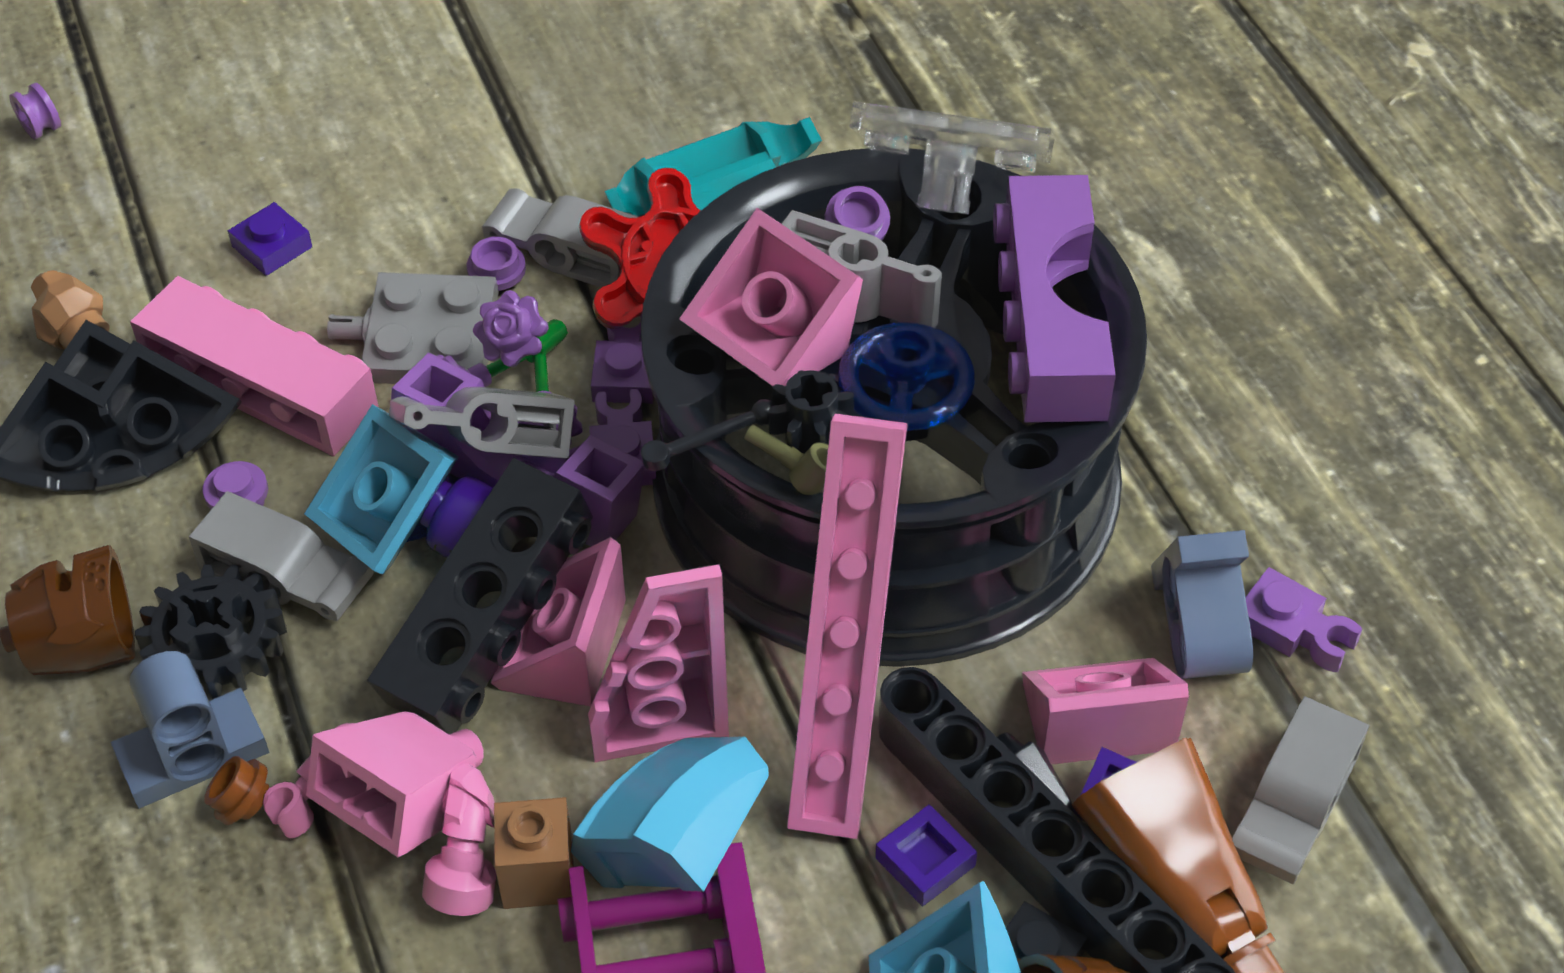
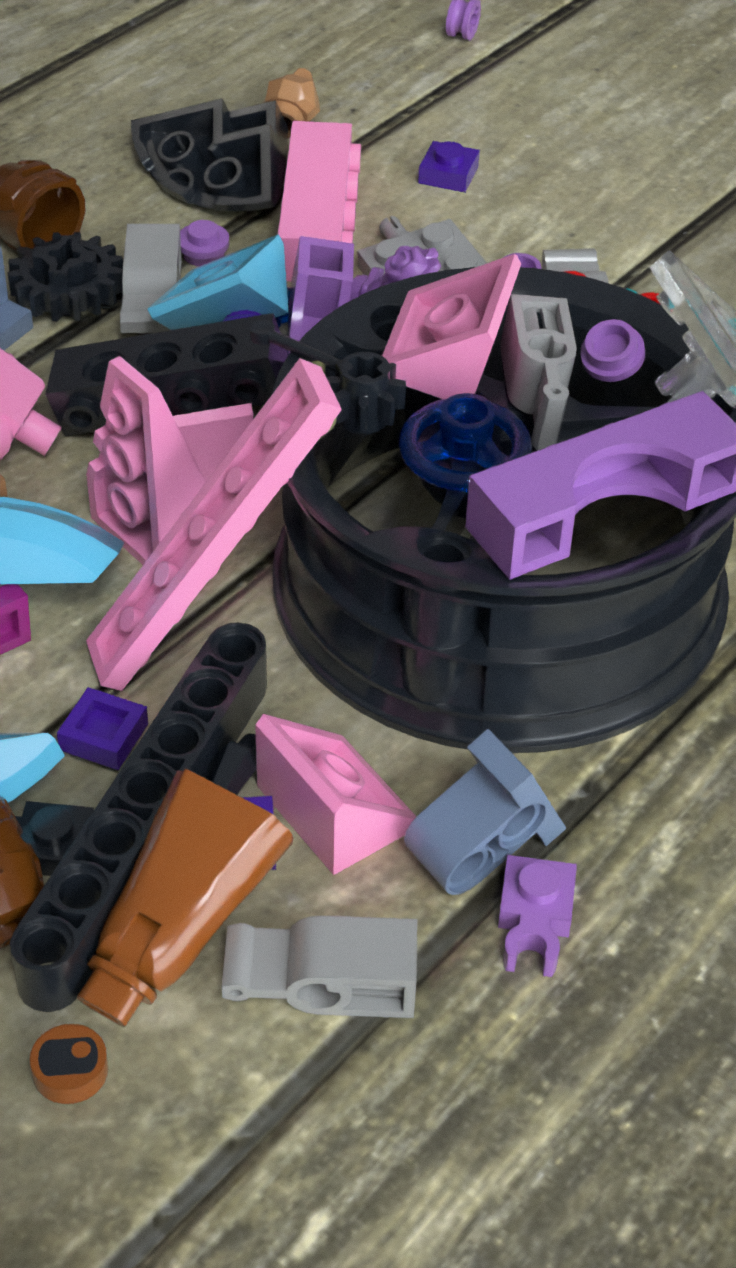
camera: 60 degrees right, 5 degrees down
light grey piece [389,386,575,458] -> none

